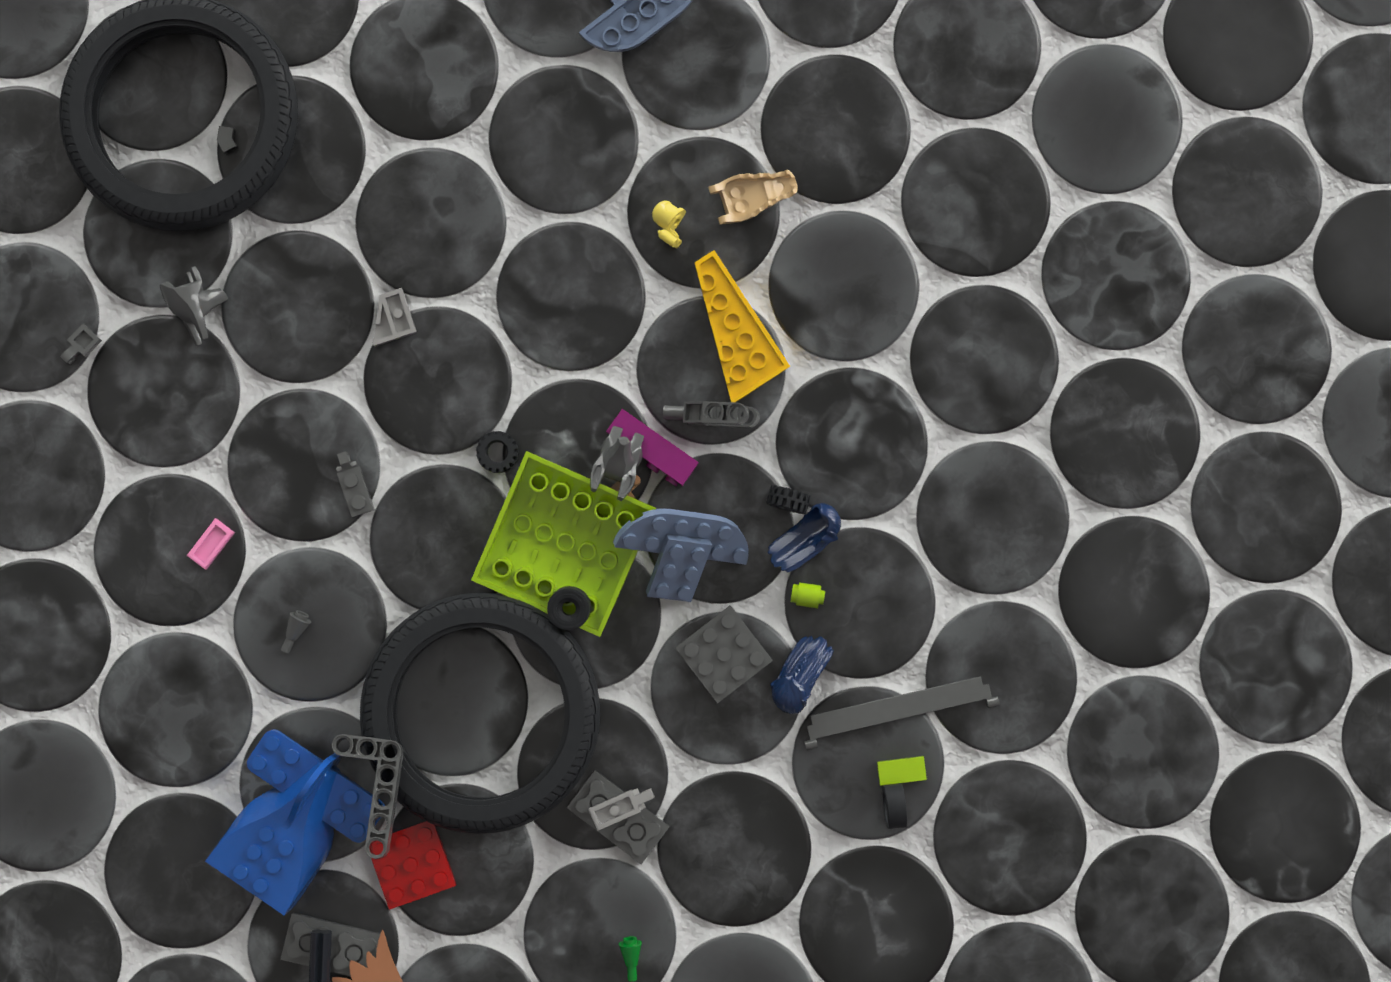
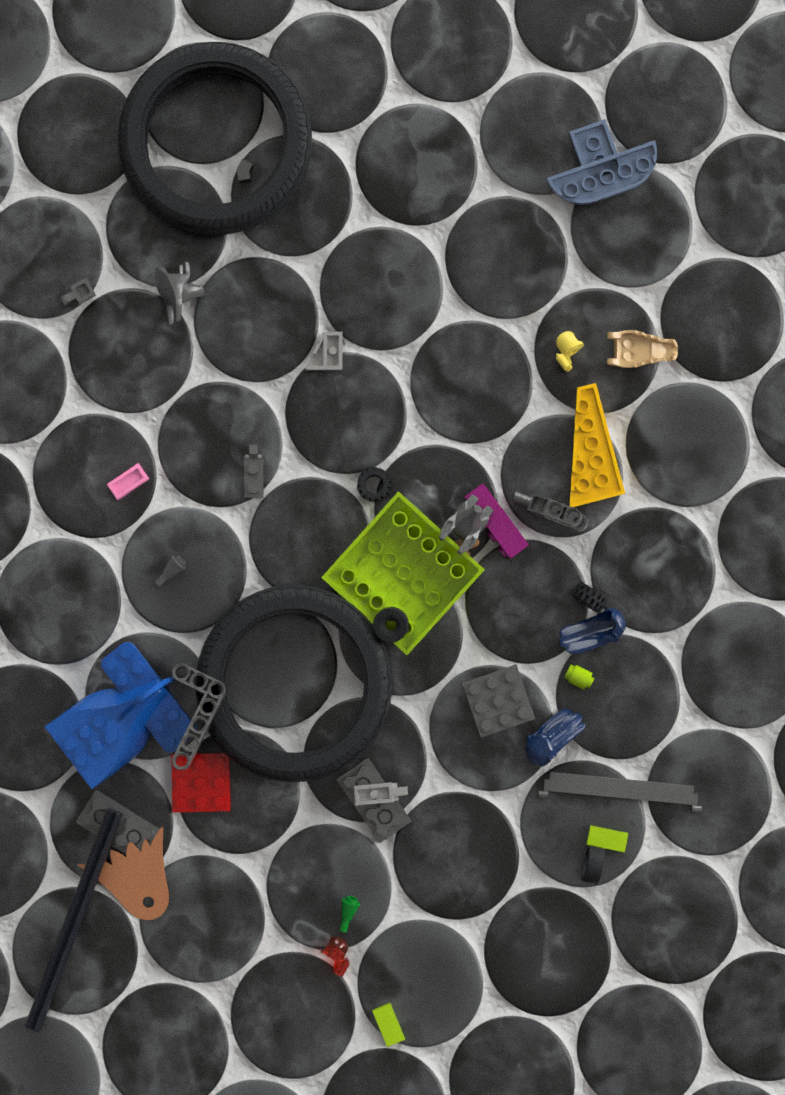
camera: 30 degrees right, 0 degrees up
sand blue plate [613,509,748,602] -> none

